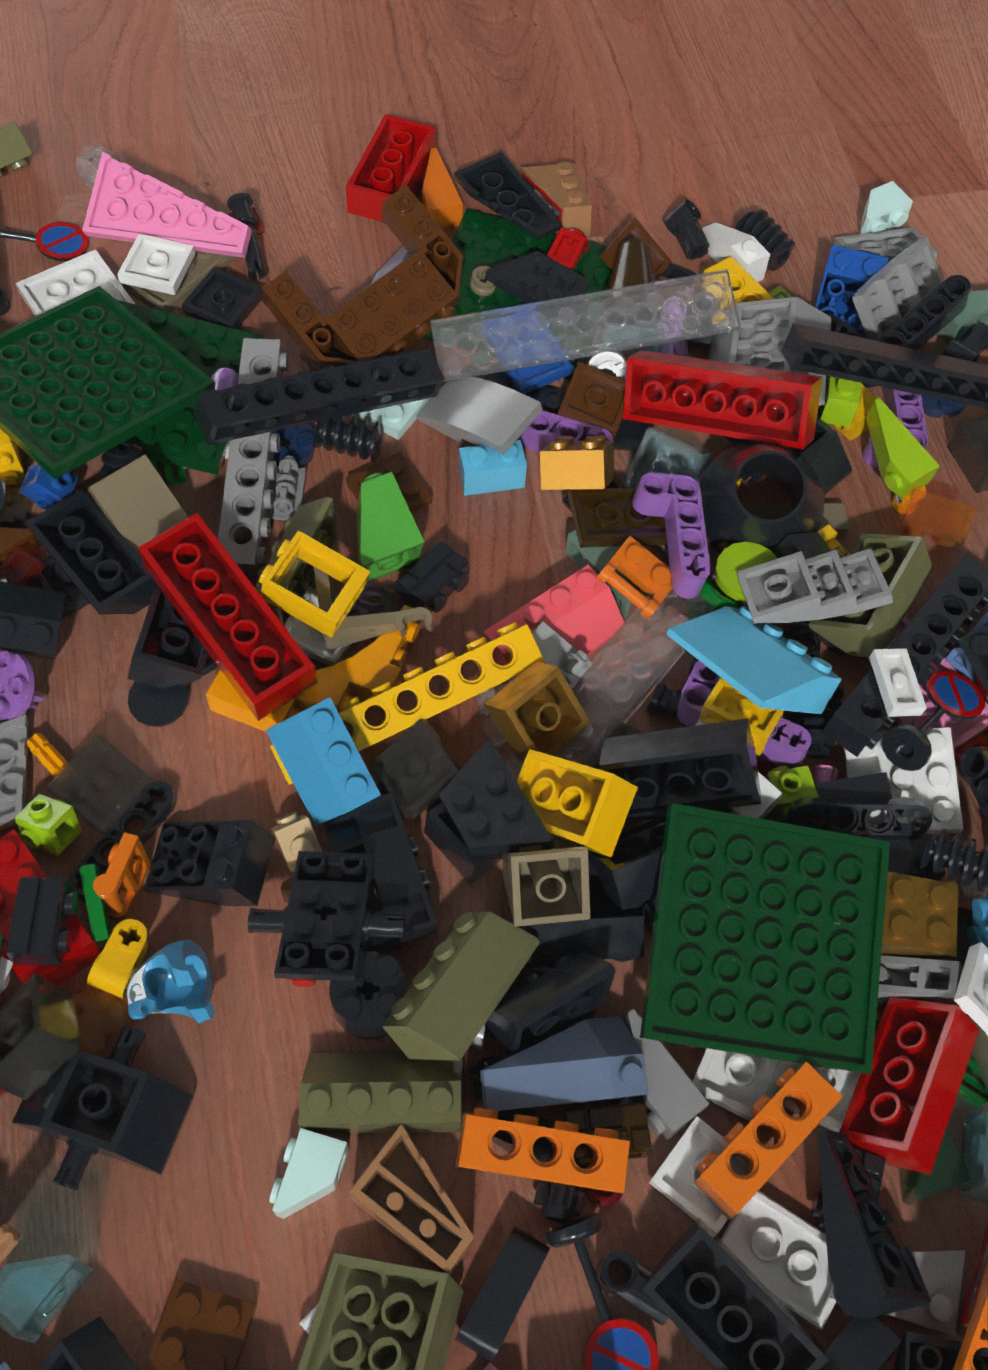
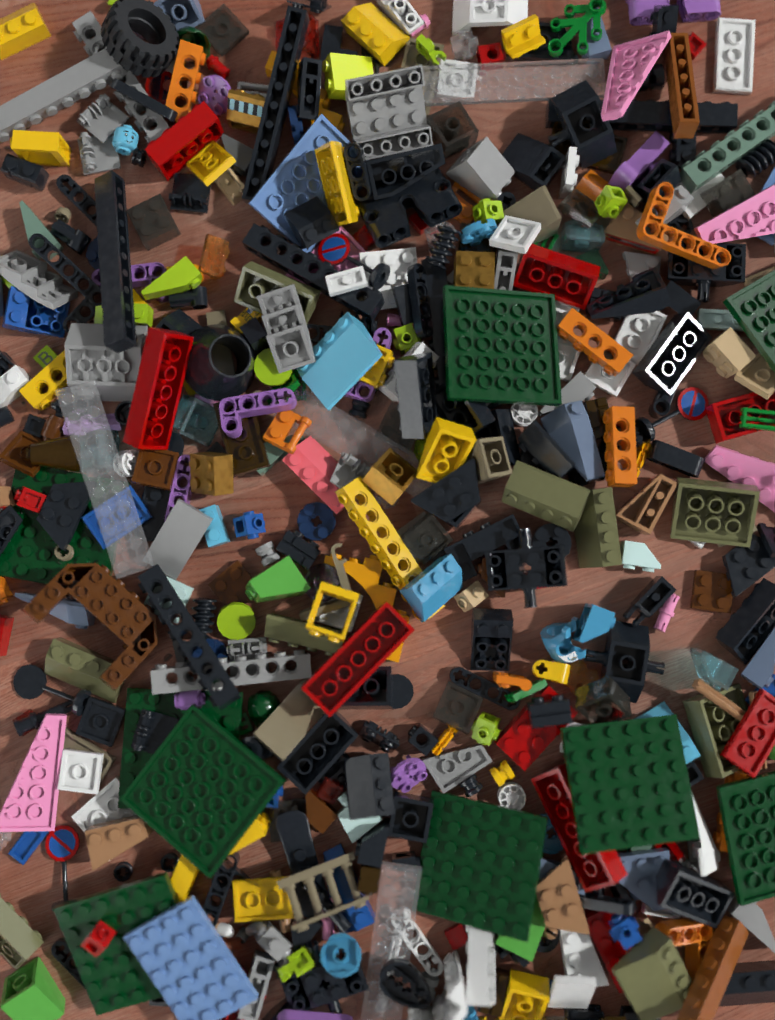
camera: 90 degrees left, 25 degrees up
none -> blue tile [8,831,49,865]
none -> black piece [13,664,91,716]
none -> olive slope [44,637,126,703]
none -> medium nougat wedge [85,815,153,870]
none -> black hinge [131,708,180,754]
none -> black piece [169,286,208,309]
none -> lime tile [217,602,256,640]
none -> blue brick [233,511,266,540]
none -> dark green hair [247,690,281,728]
none -> light grey wheel [255,541,281,567]
none -> dark blue plate [297,502,336,541]
none -> black hinge [358,720,400,753]
none -> black brick [407,723,439,756]
none -> white wheel [510,404,538,427]
none -> dark azure slope [572,603,616,643]
none -> black hinge [623,576,676,628]
none -> light orange axle [636,441,651,478]
none -> bright pink pin [653,594,680,633]

